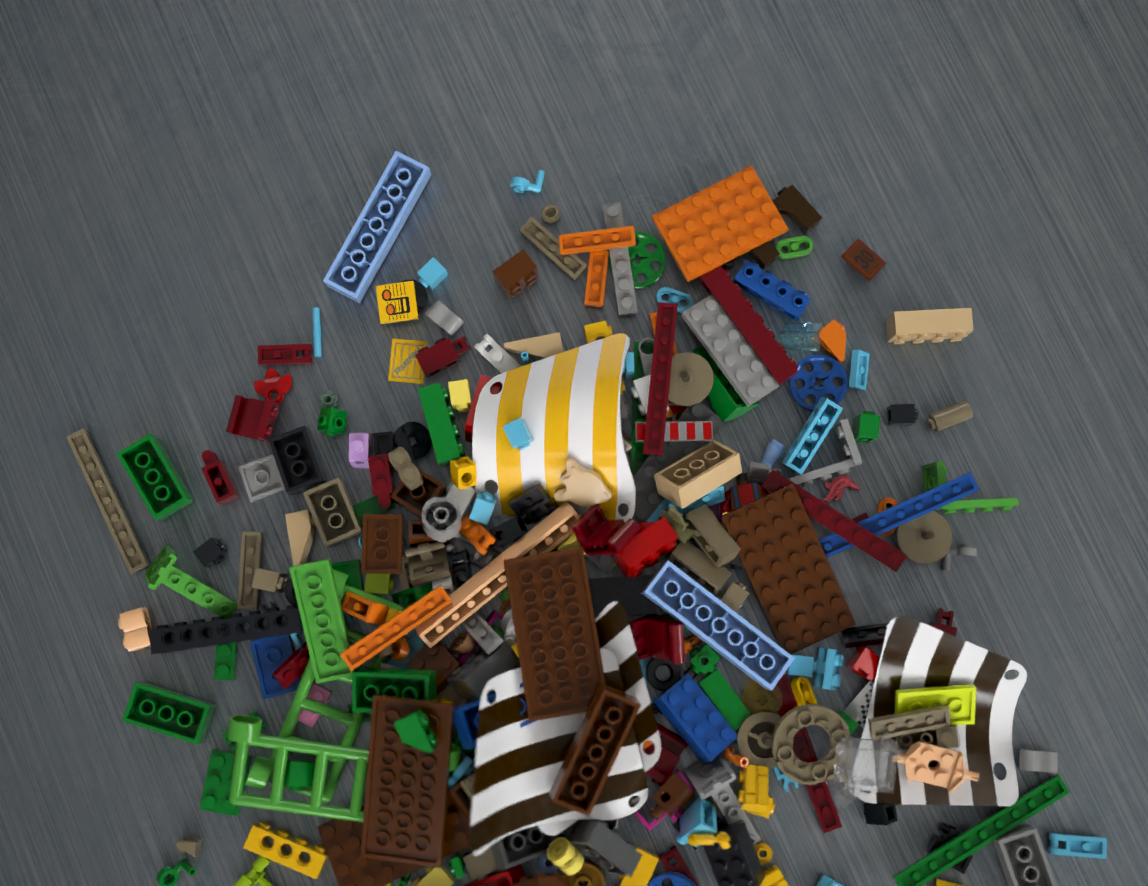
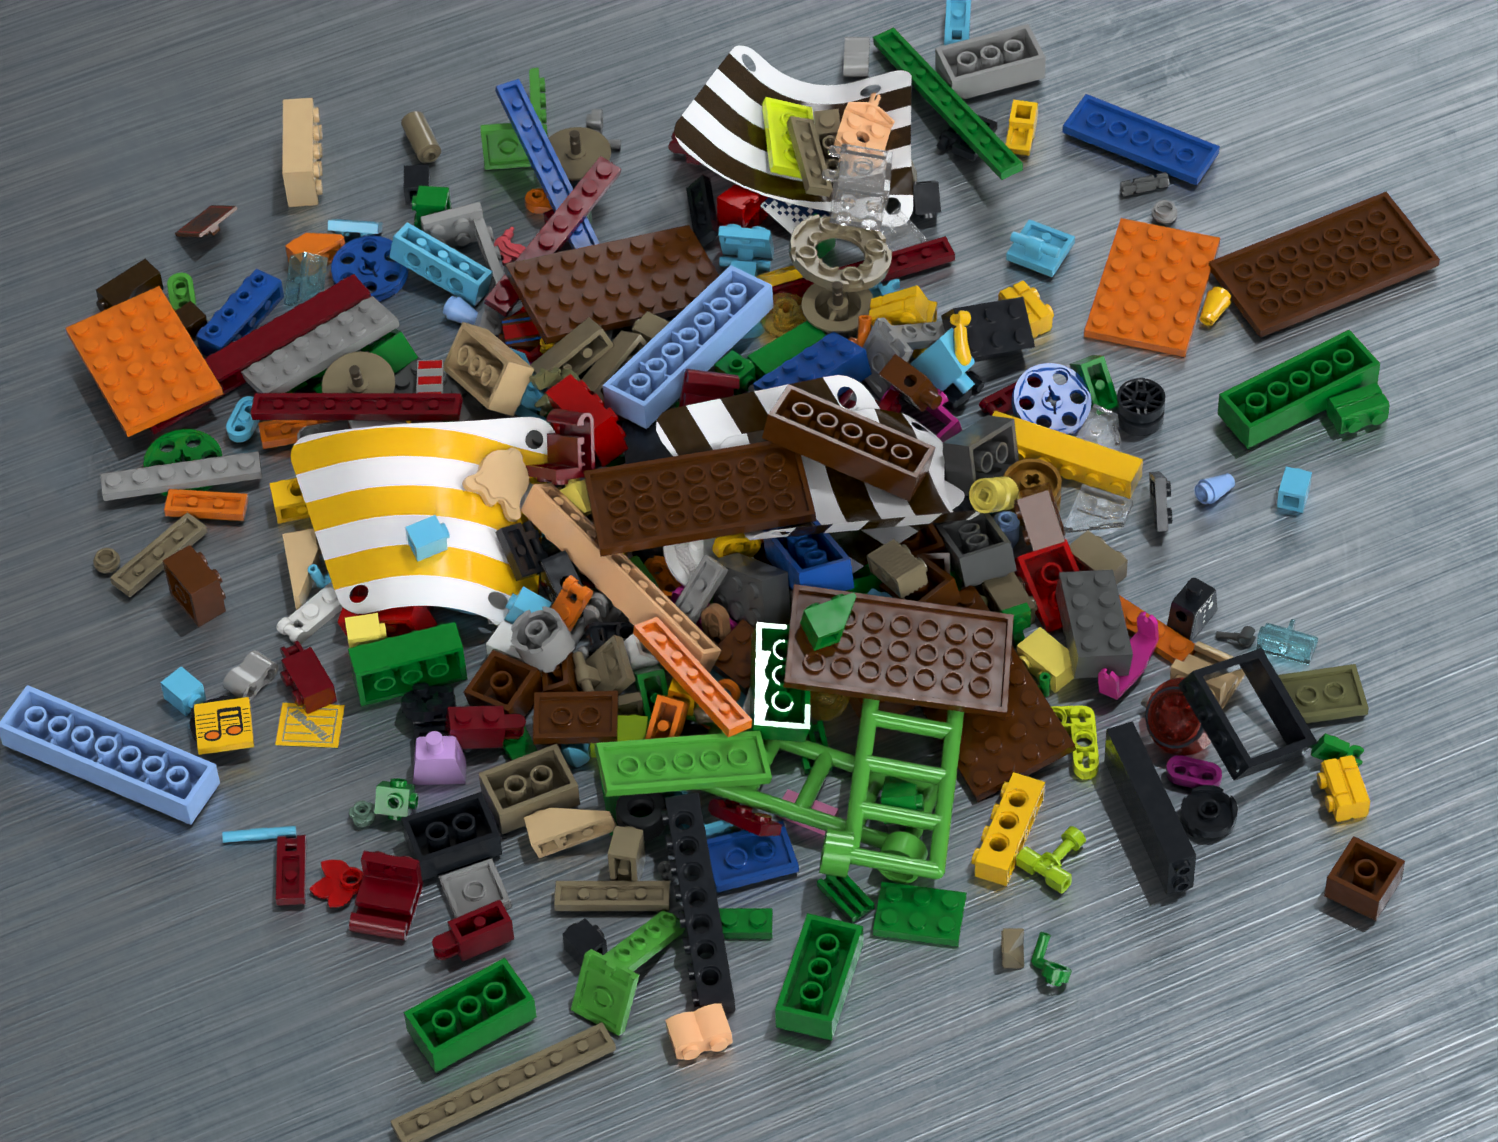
camera: 90 degrees left, 30 degrees down
dark tan brick [388,446,423,491] -> none
yellow brick [450,456,477,489] -> none
medium azure plate [510,170,545,193] -> none
orange plate [559,225,636,255] -> none

